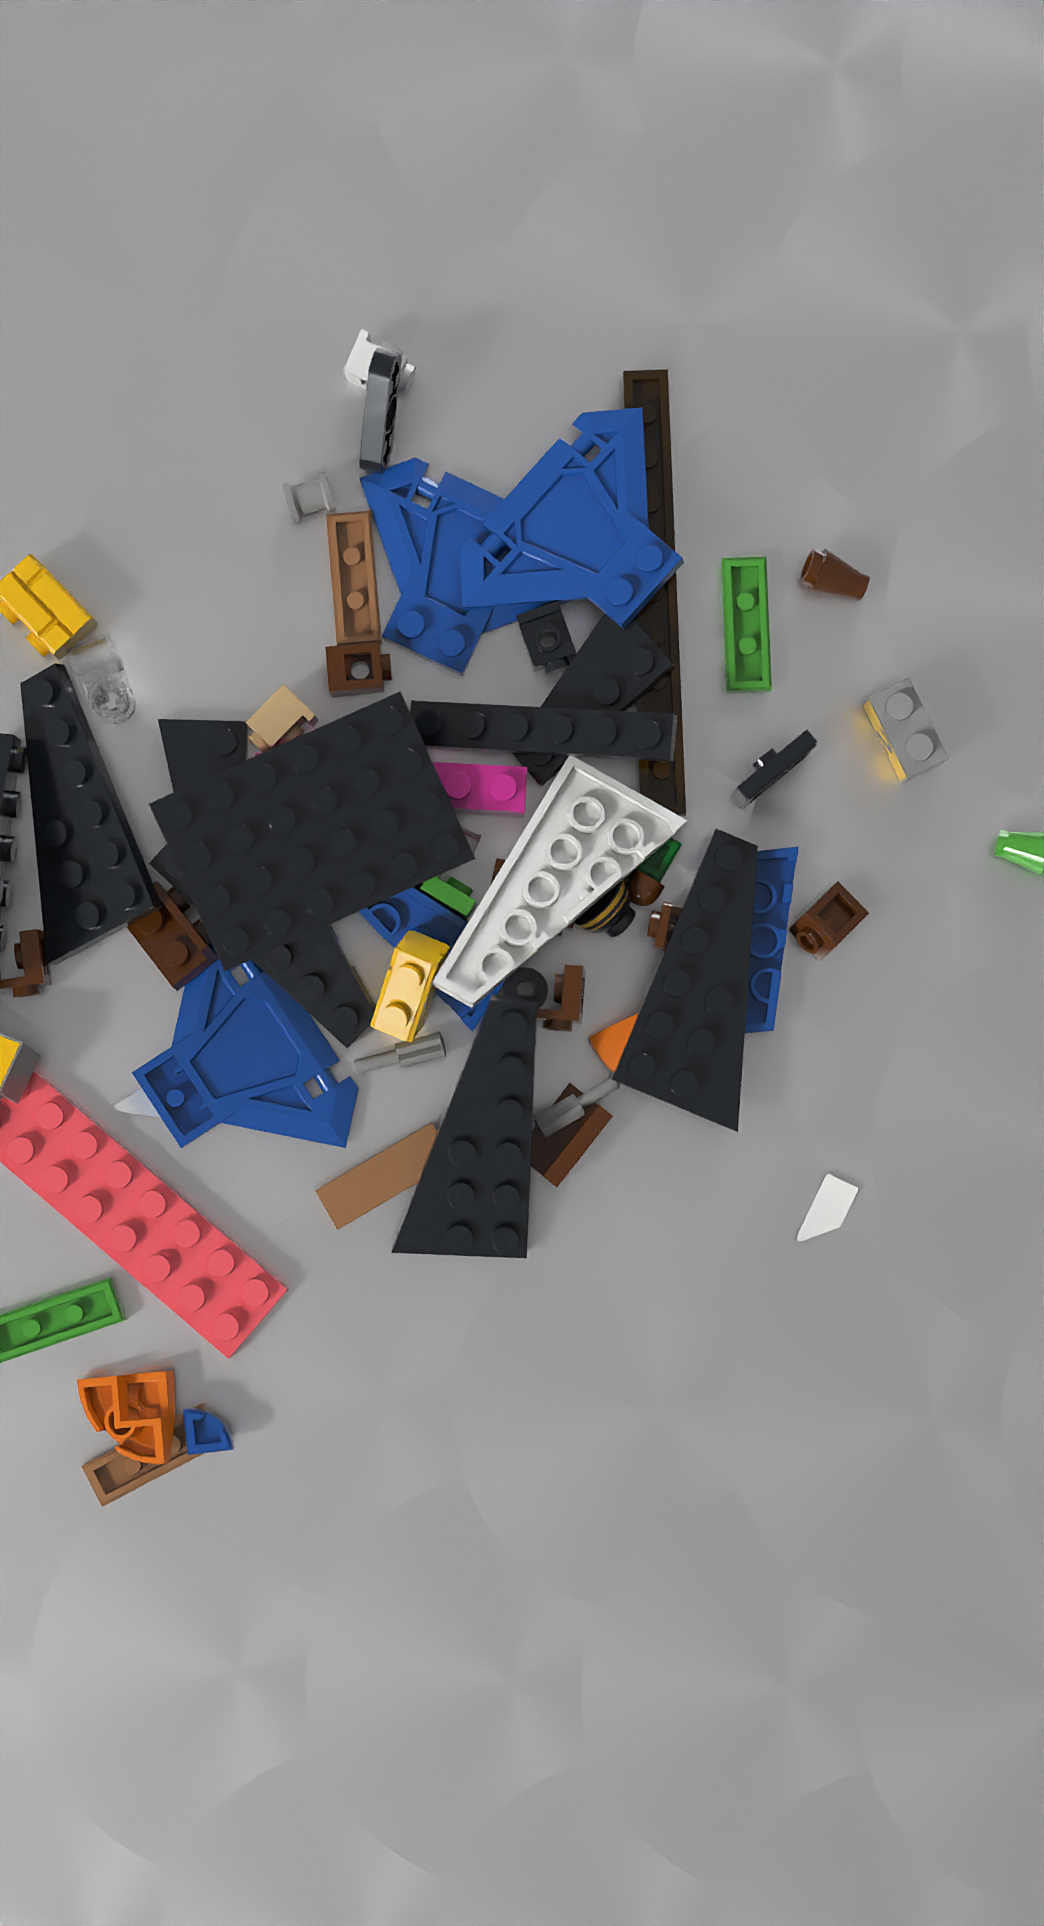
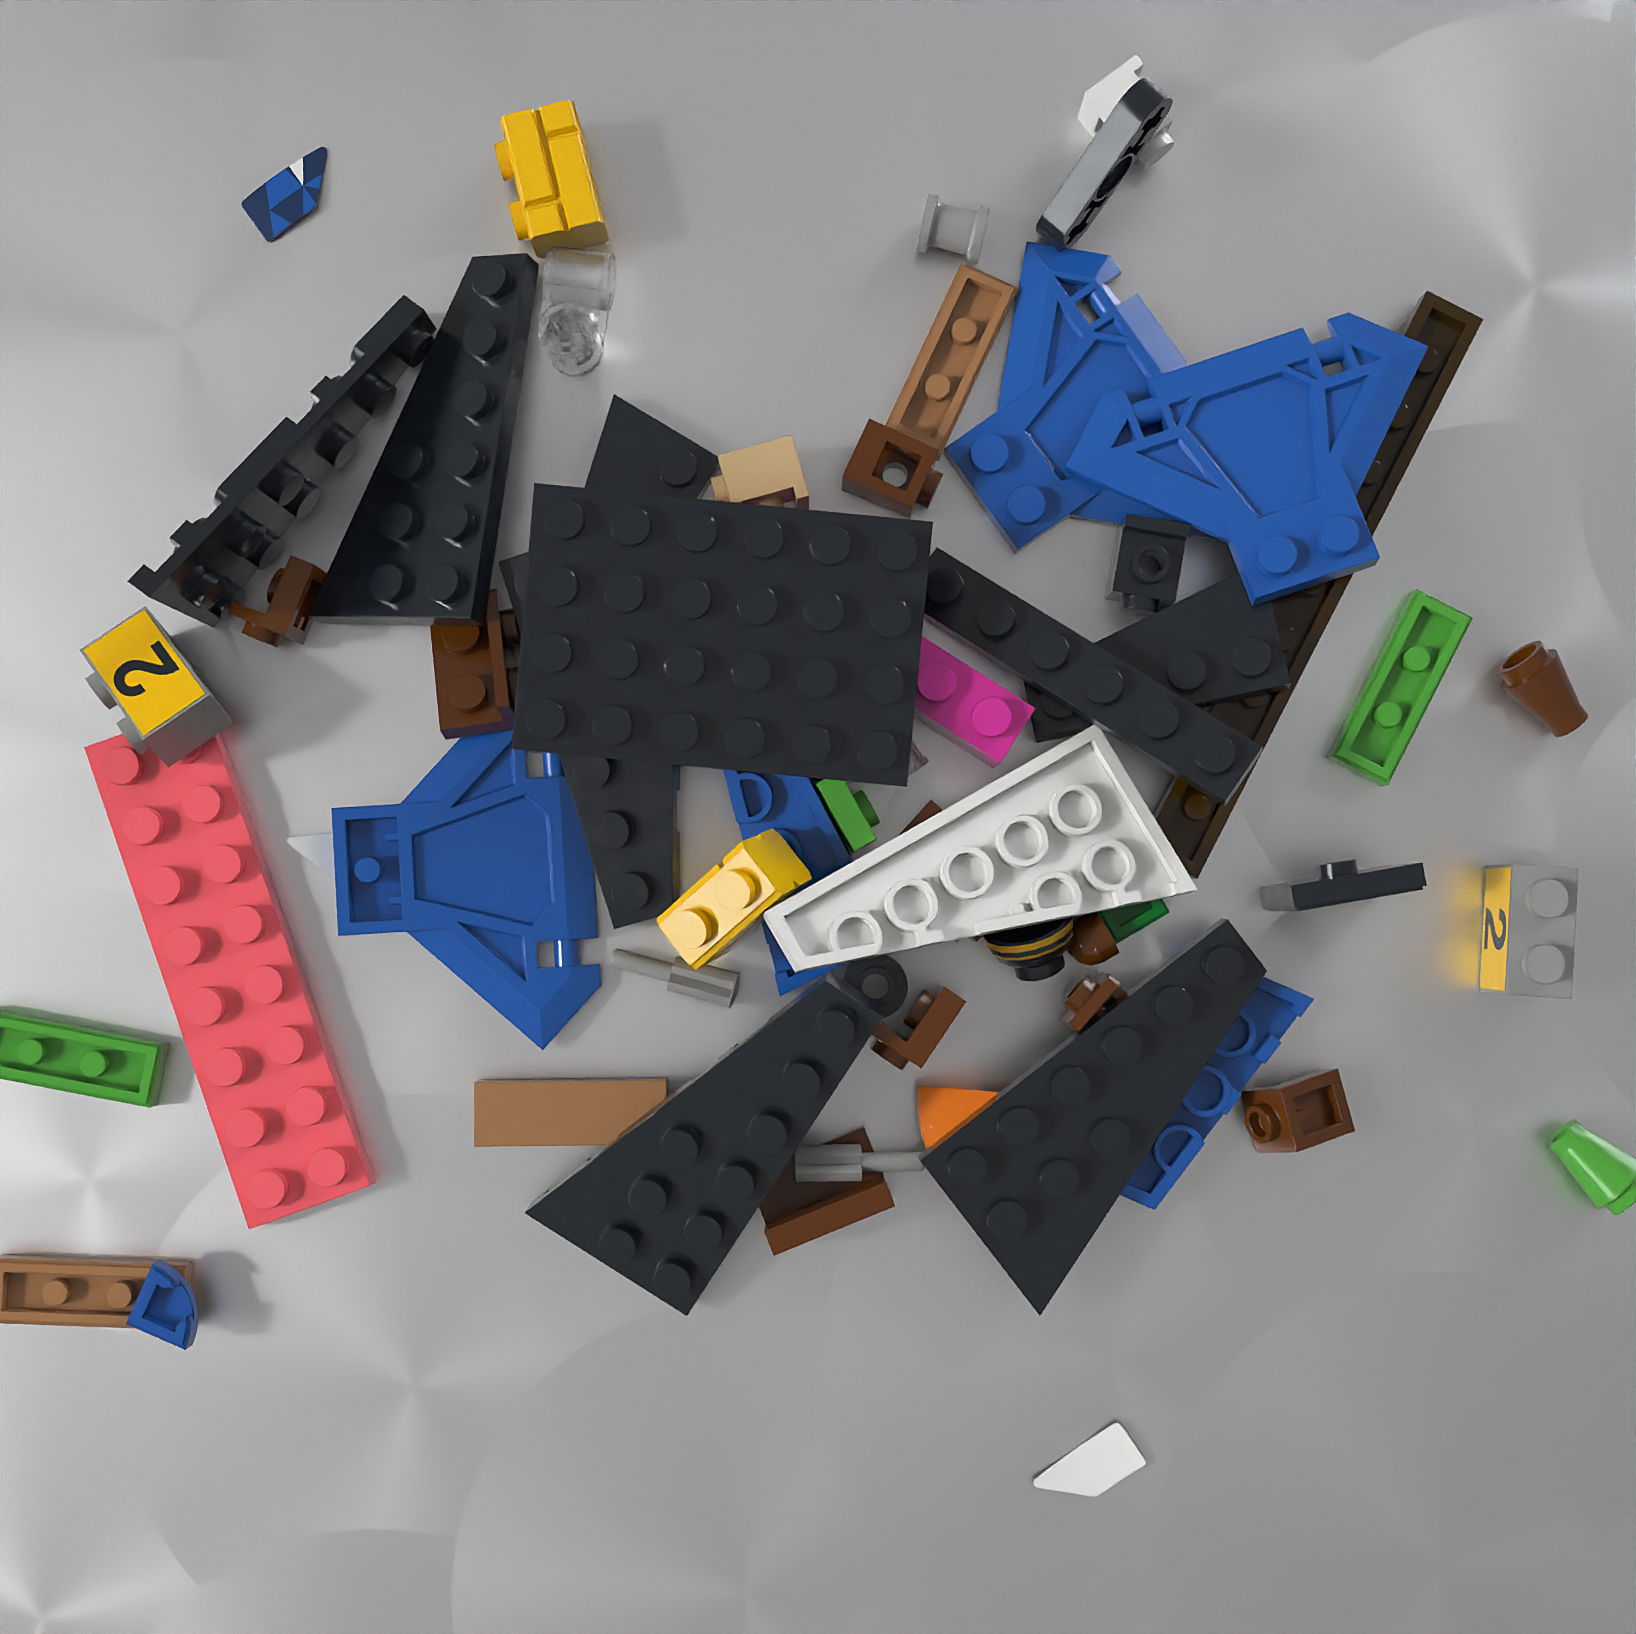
camera: 25 degrees right, 0 degrees up
orange brick [77,1370,175,1464] -> none

